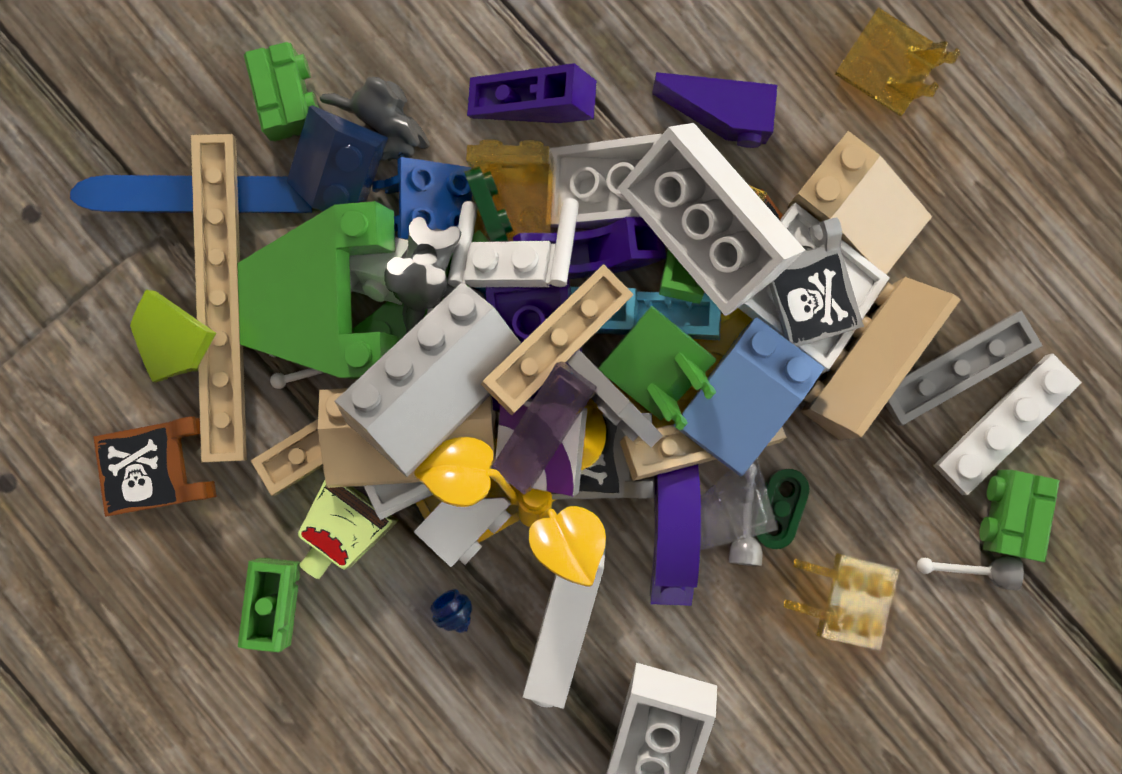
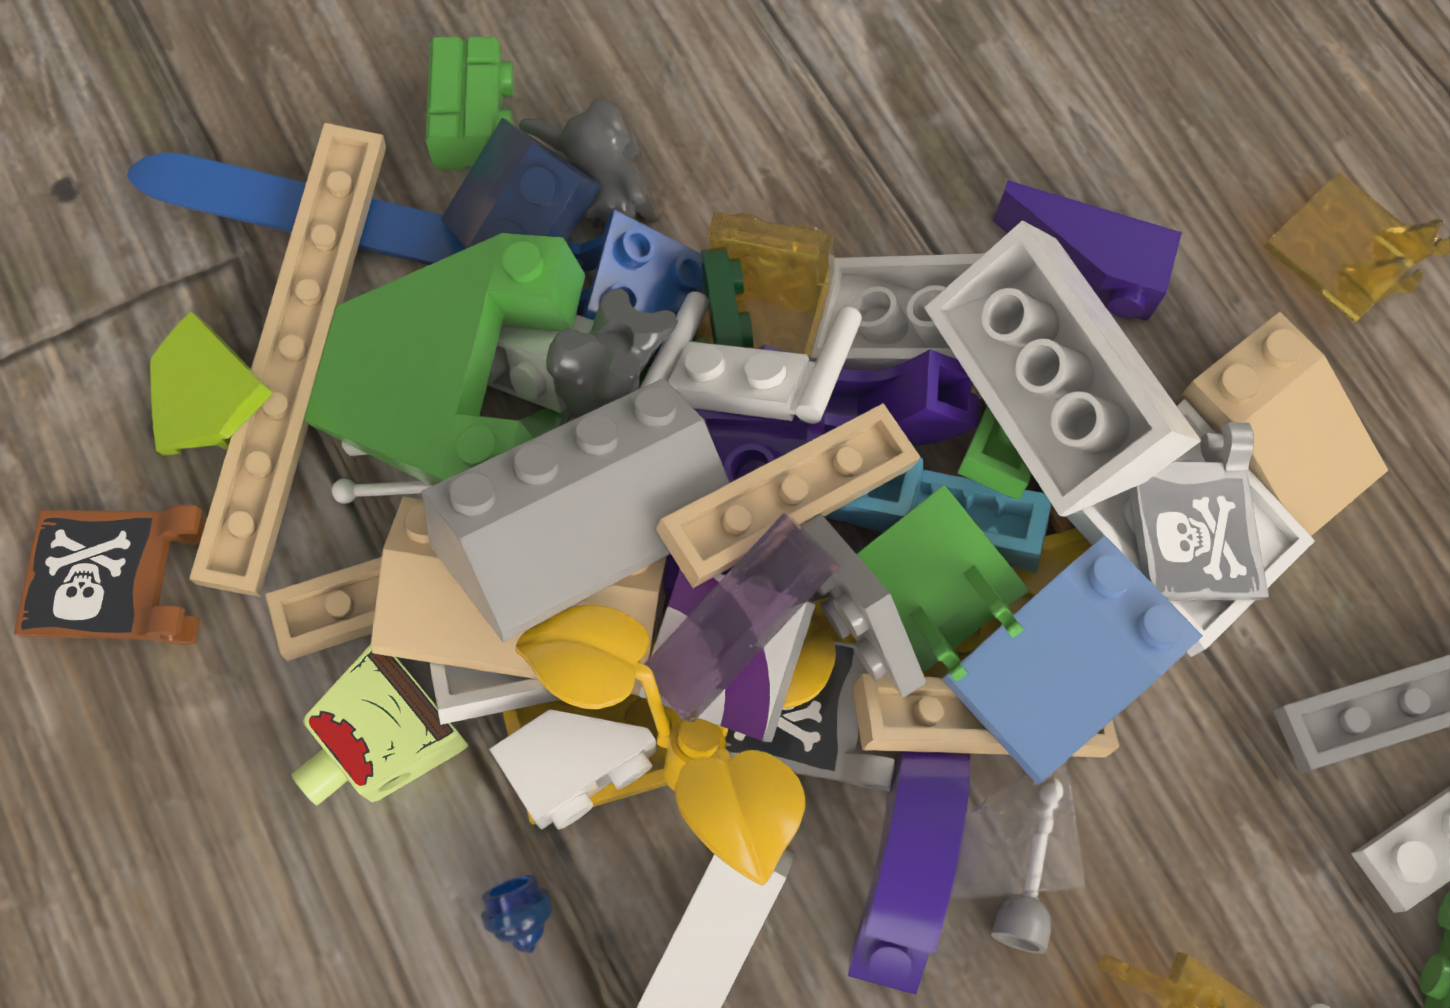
camera: 10 degrees right, 15 degrees down
bright green brick [238,558,301,652] -> none
dark purple slope [467,63,597,123] -> none
dark green plate [752,469,810,549] -> none
tan slope [800,277,961,440] -> none

